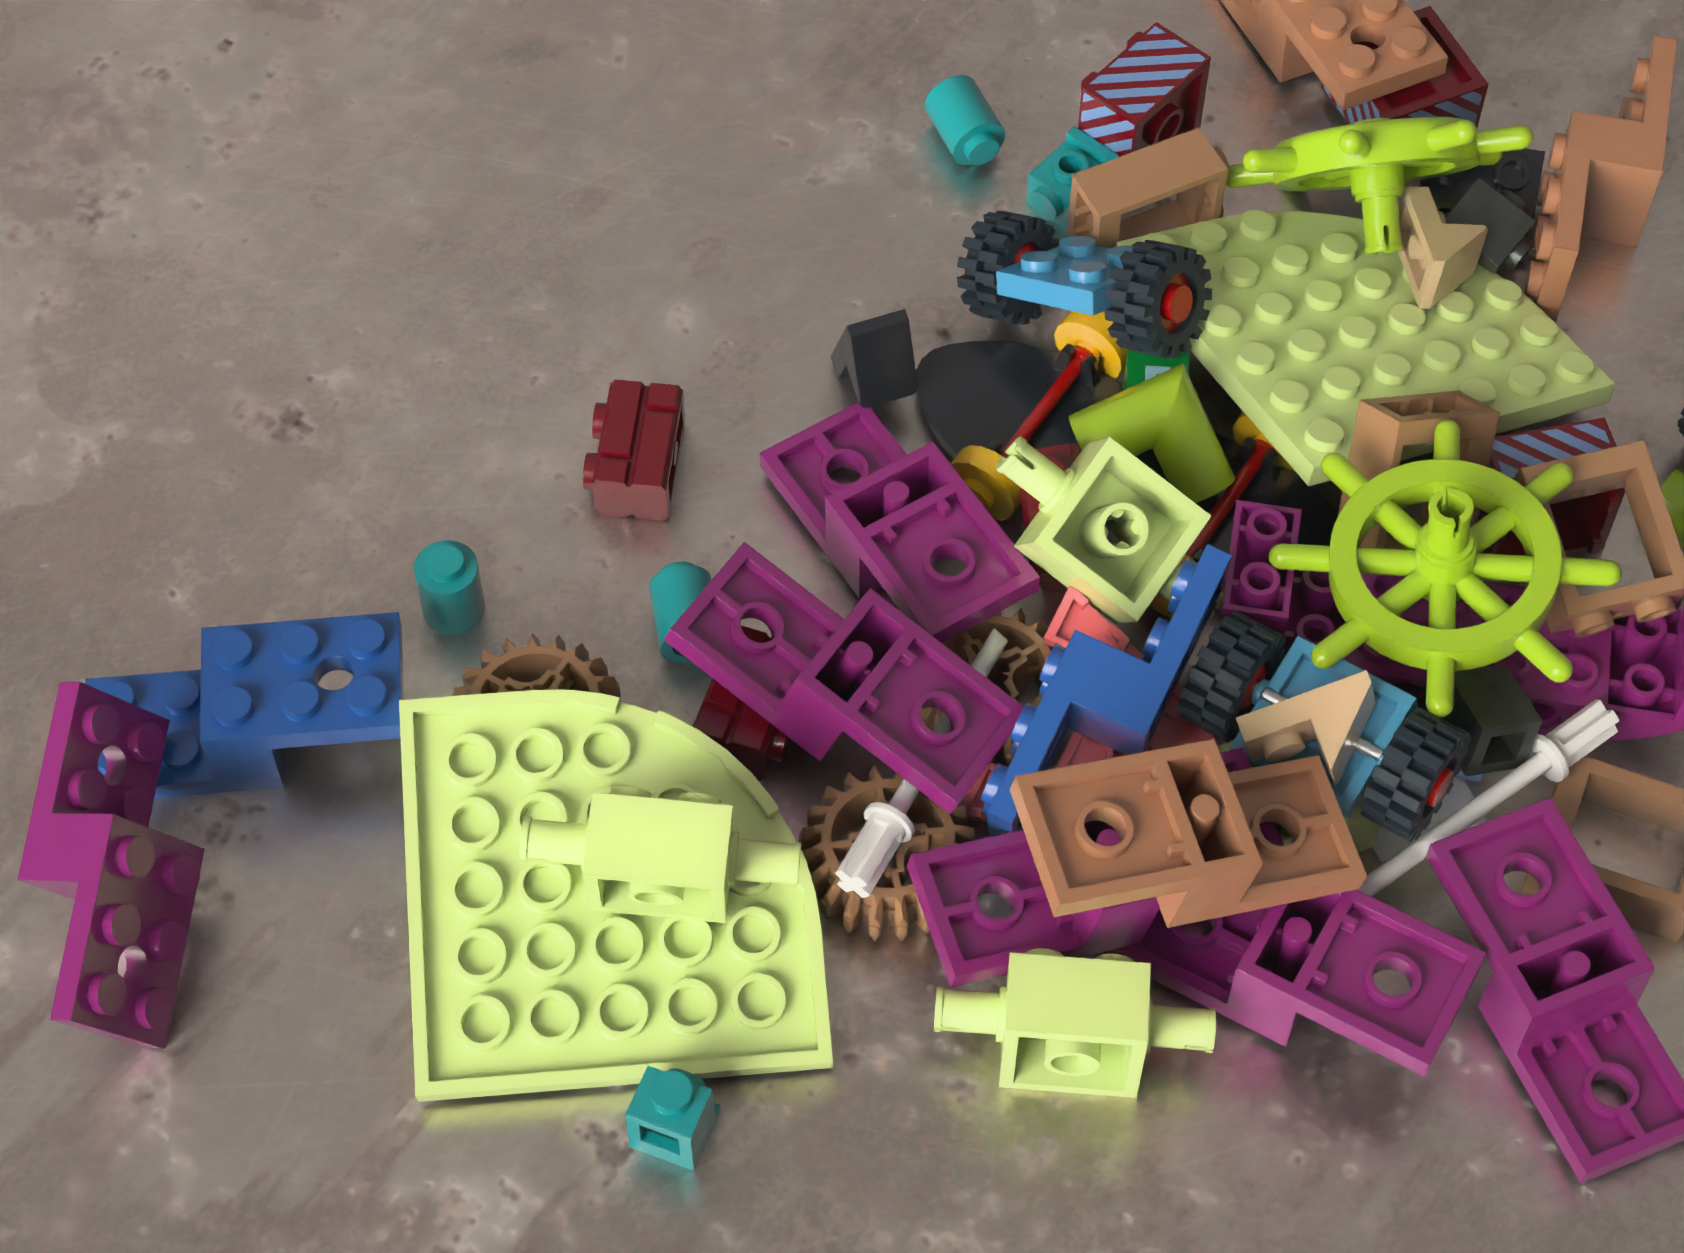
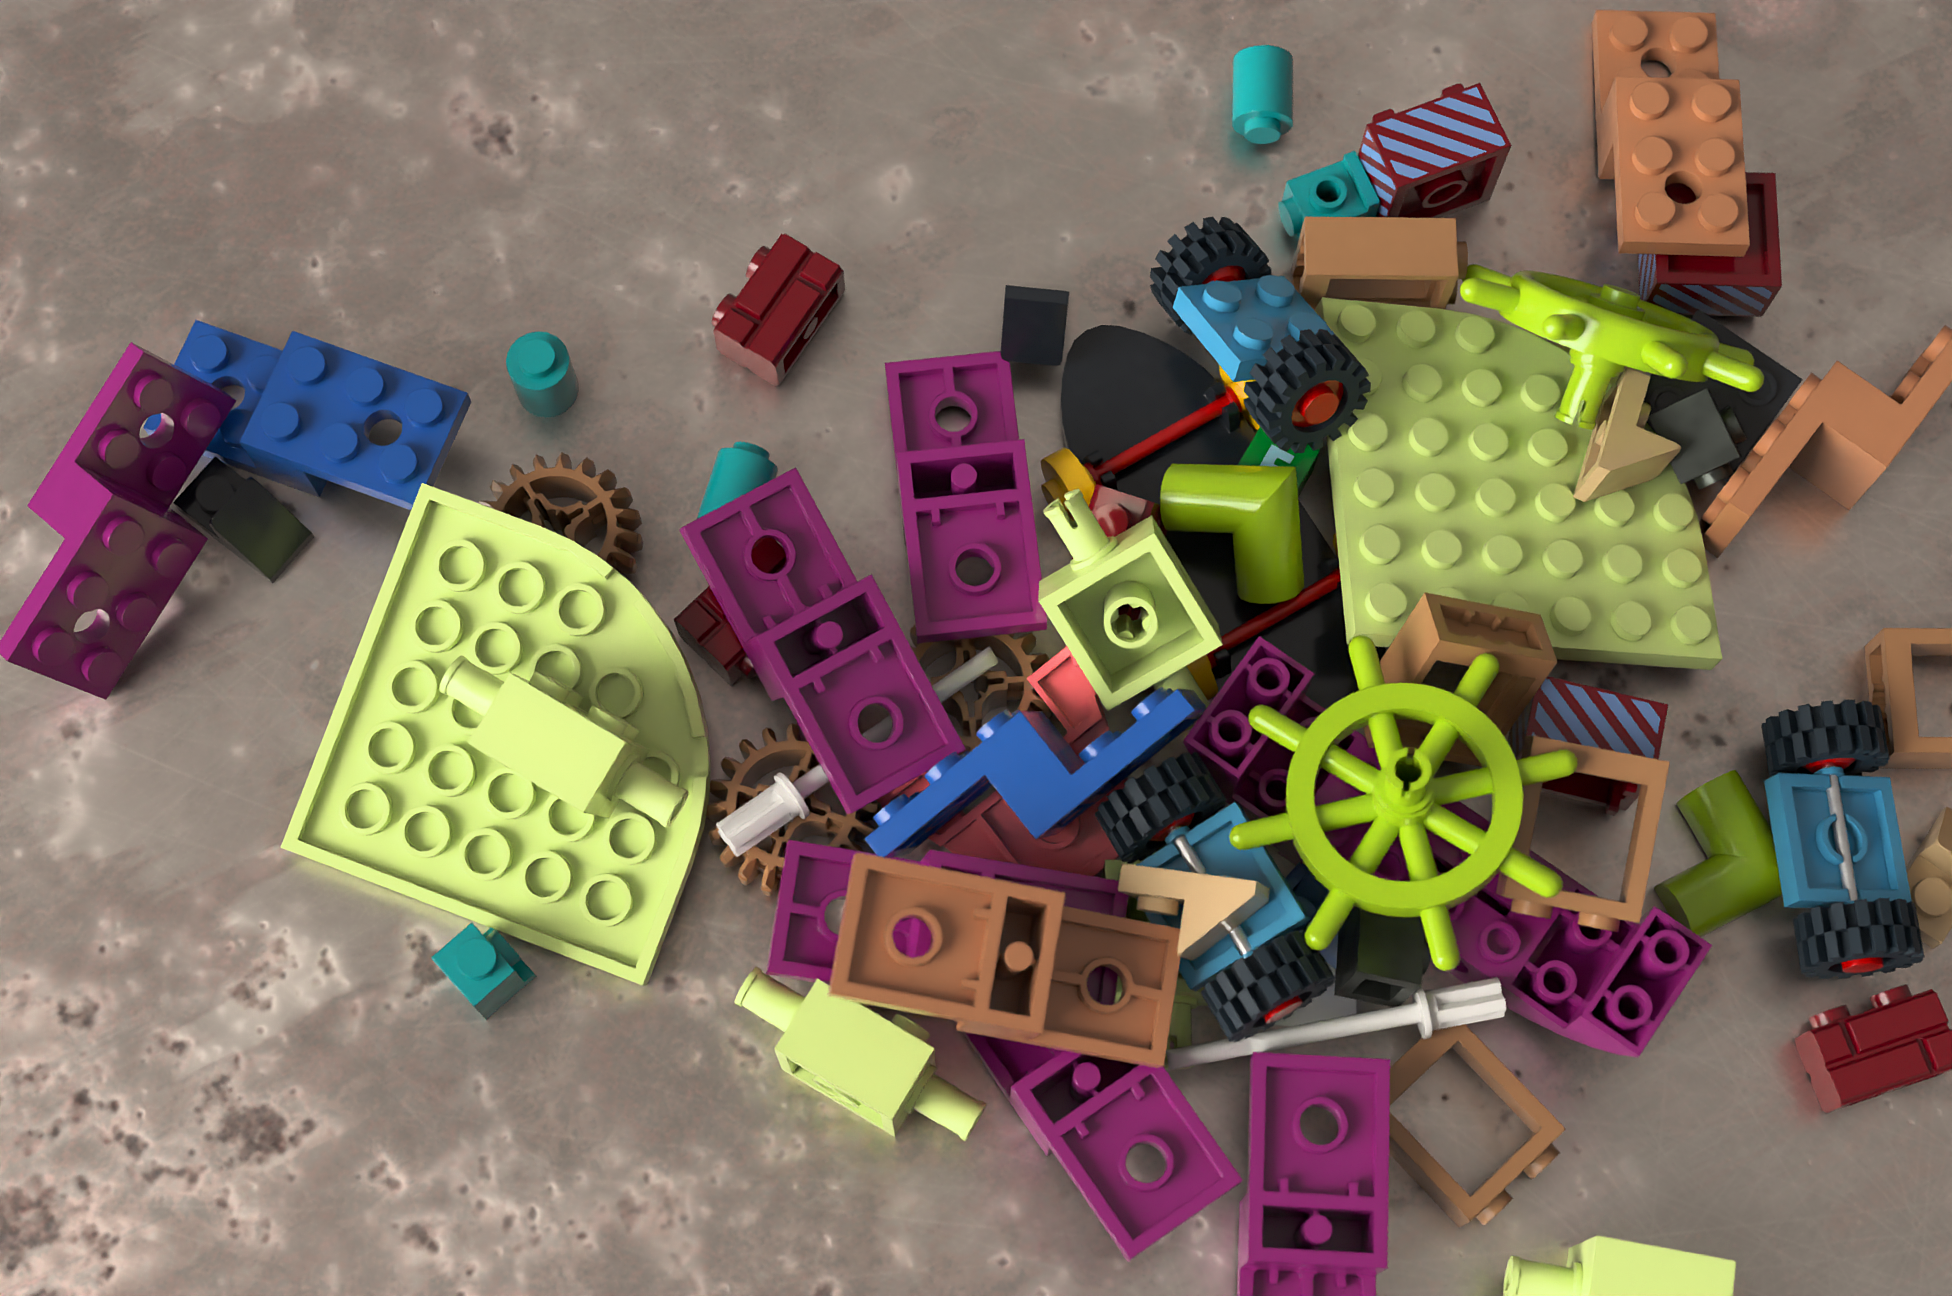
camera: 25 degrees right, 15 degrees up
none -> black slope [173,456,314,583]

